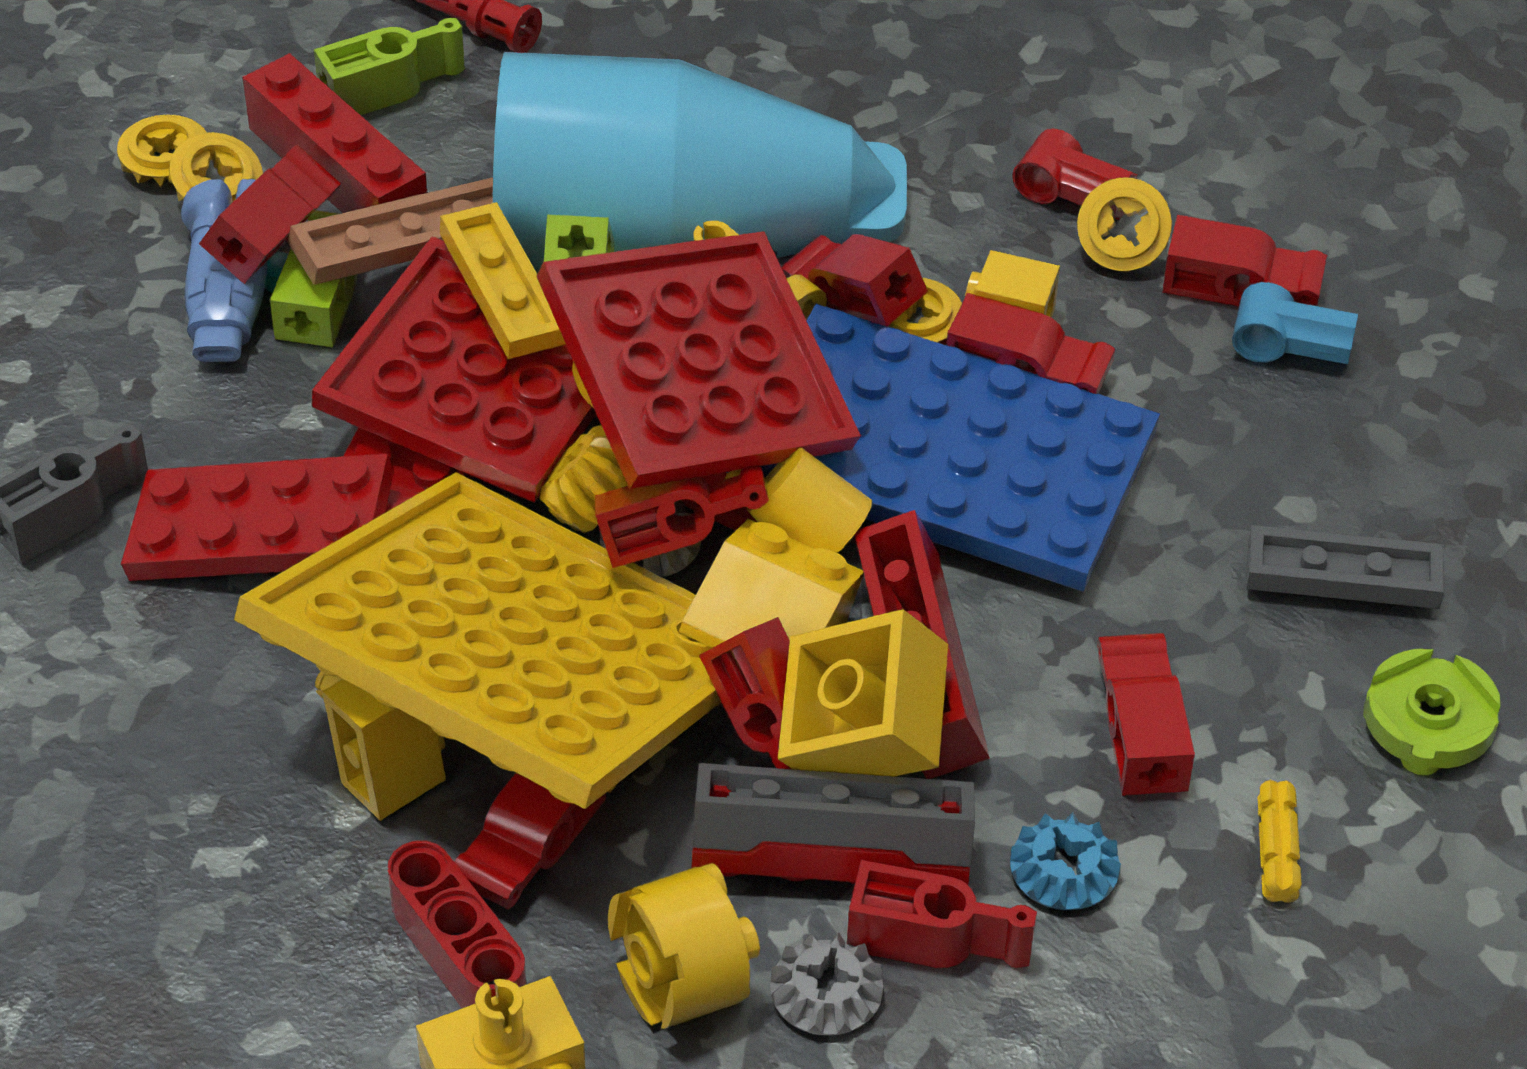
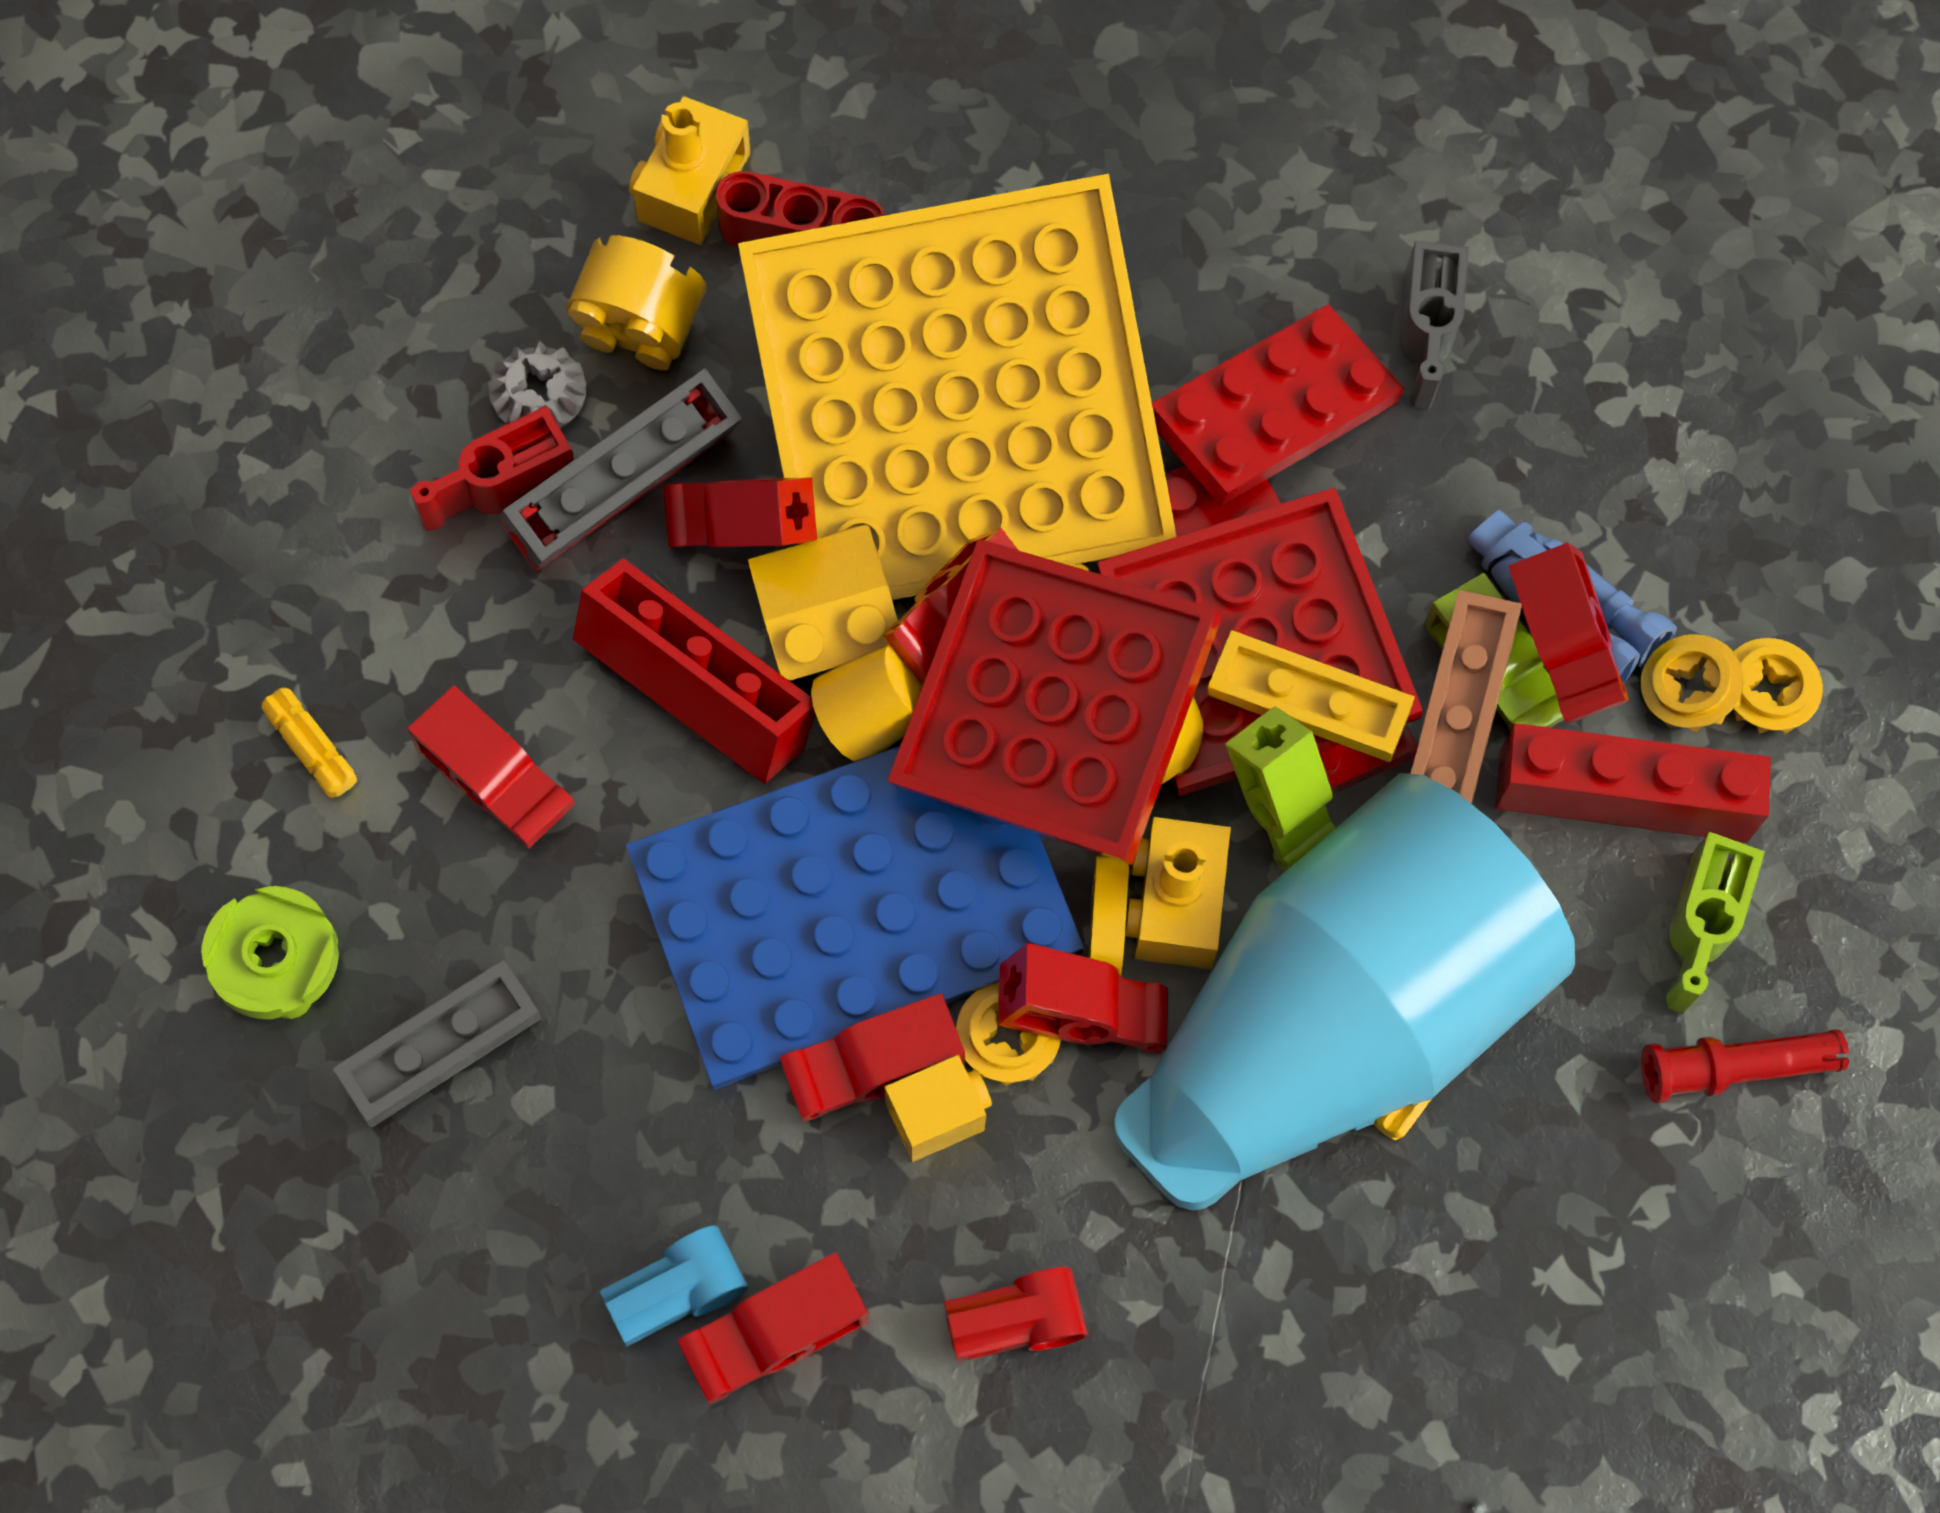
camera: 135 degrees right, 20 degrees up
yellow brick [778,609,948,777] -> none
dark azure gear [1010,812,1121,910] -> none
yellow gear [1077,178,1172,273] -> none

